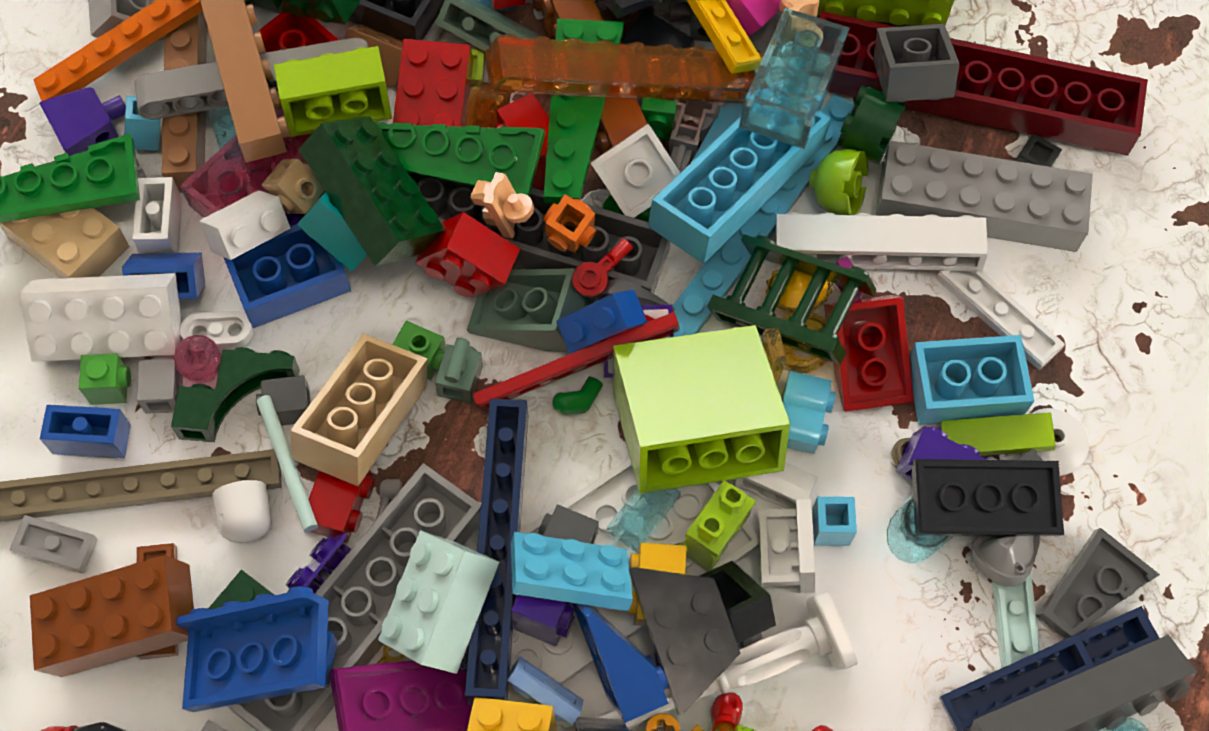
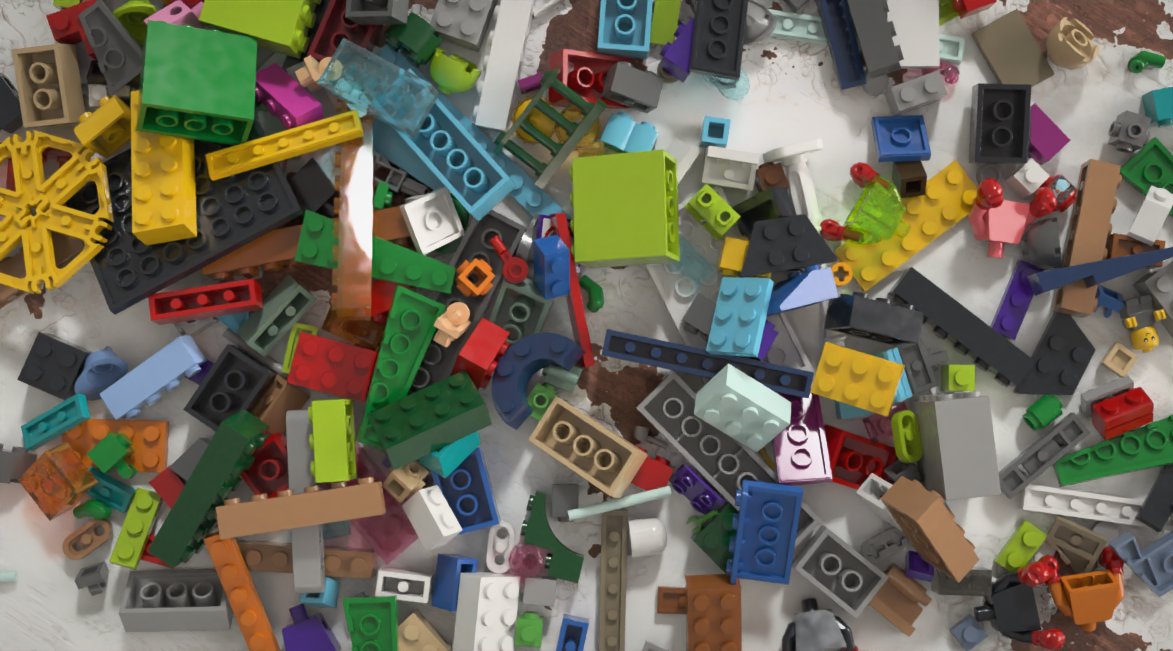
camera: 80 degrees left, 20 degrees up
light blue plate [507,656,584,725] -> none
none -> dark blue brick [491,333,586,430]
none -> dark grey brick [601,61,664,114]
none -> bright green hand [686,509,719,533]
none -> reddish brown brick [754,162,789,193]

